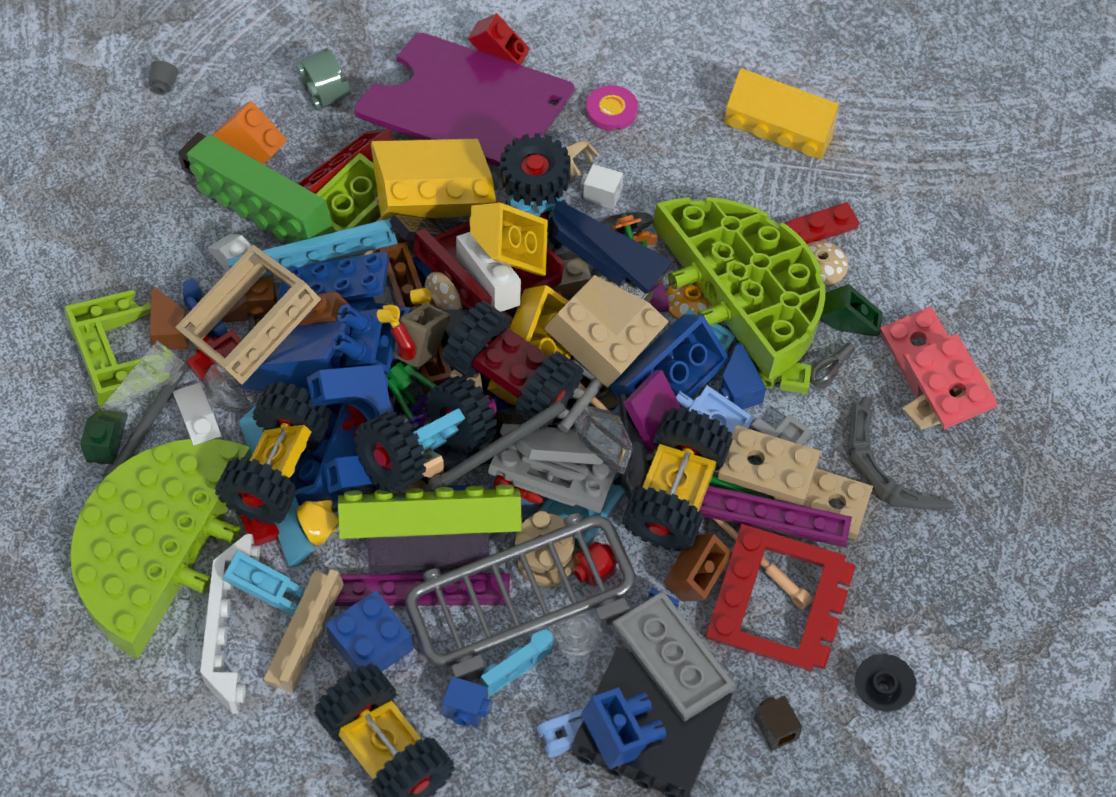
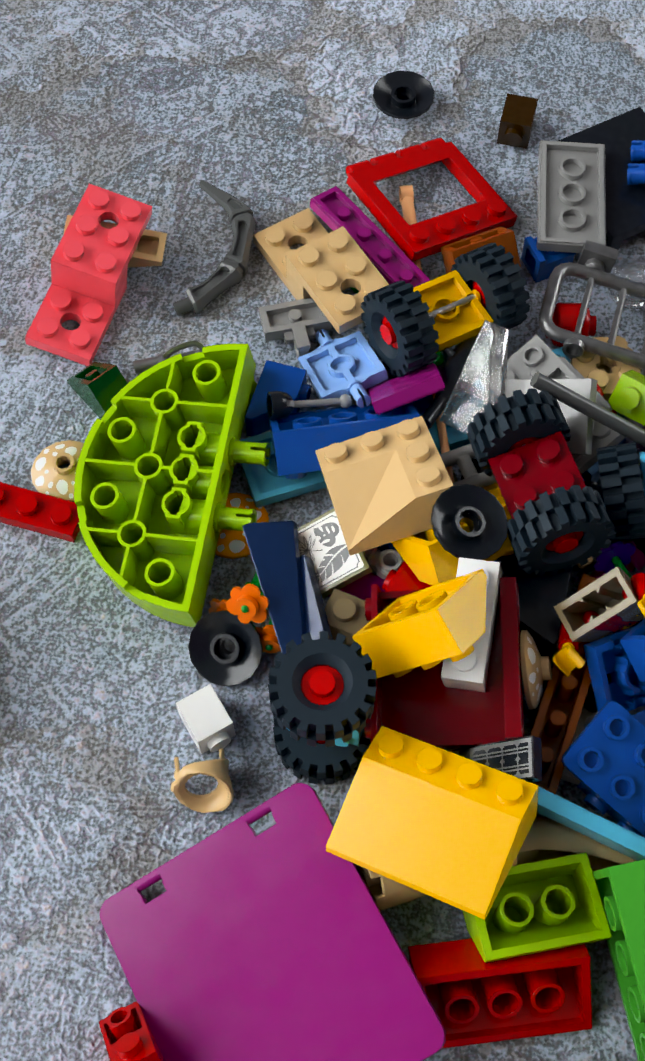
camera: 140 degrees left, 5 degrees up
dark pink tile [586,85,638,131] -> none
none -> hinge [266,391,353,420]
none -> black dish [431,484,508,560]

